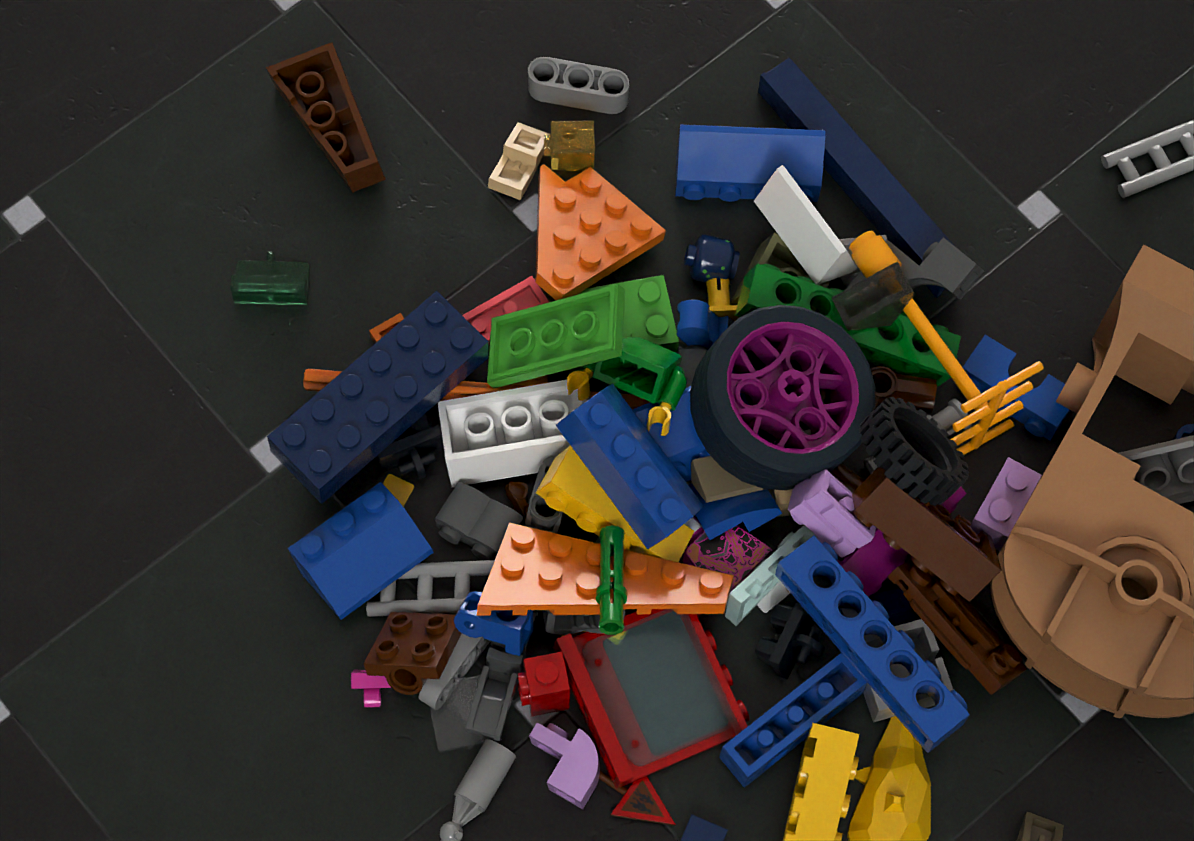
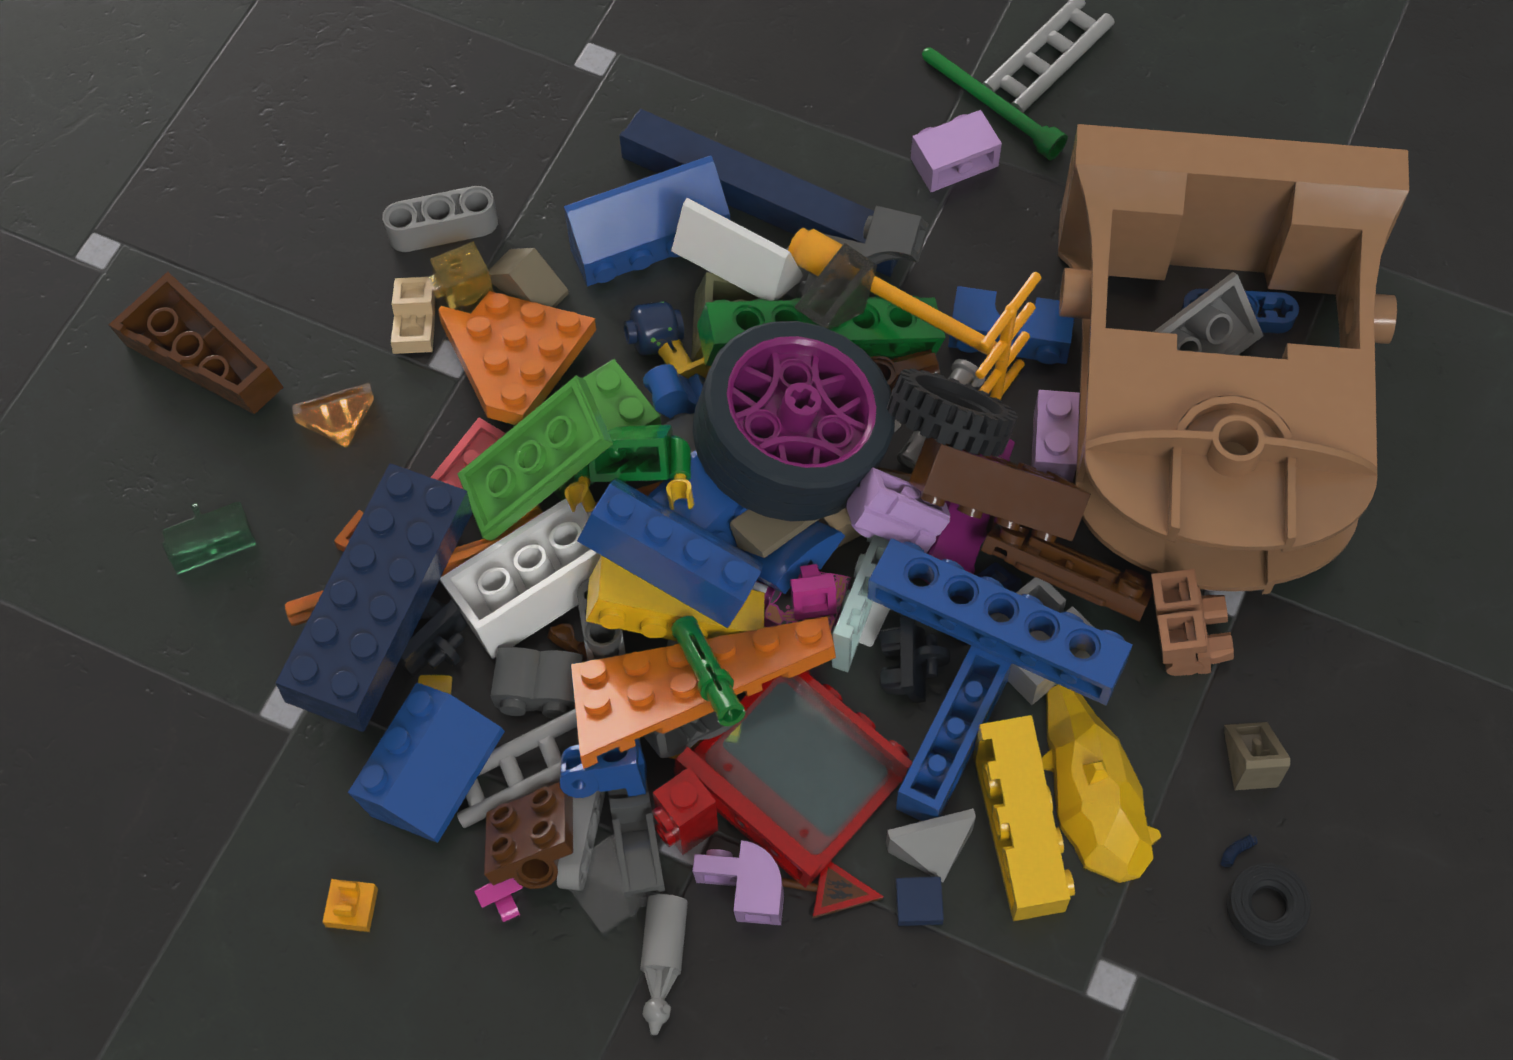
camera: 20 degrees left, 5 degrees down
none -> clear orange slope [292,382,374,447]
none -> light orange tile [322,879,378,932]
none -> dark tan slope [484,248,569,308]
none -> dark pink tile [790,564,837,620]
none -> light grey slope [886,808,976,882]
none -> lavender brick [911,110,1002,192]
none -> green piece [922,47,1068,160]
none -> nougat hips [1151,569,1234,676]

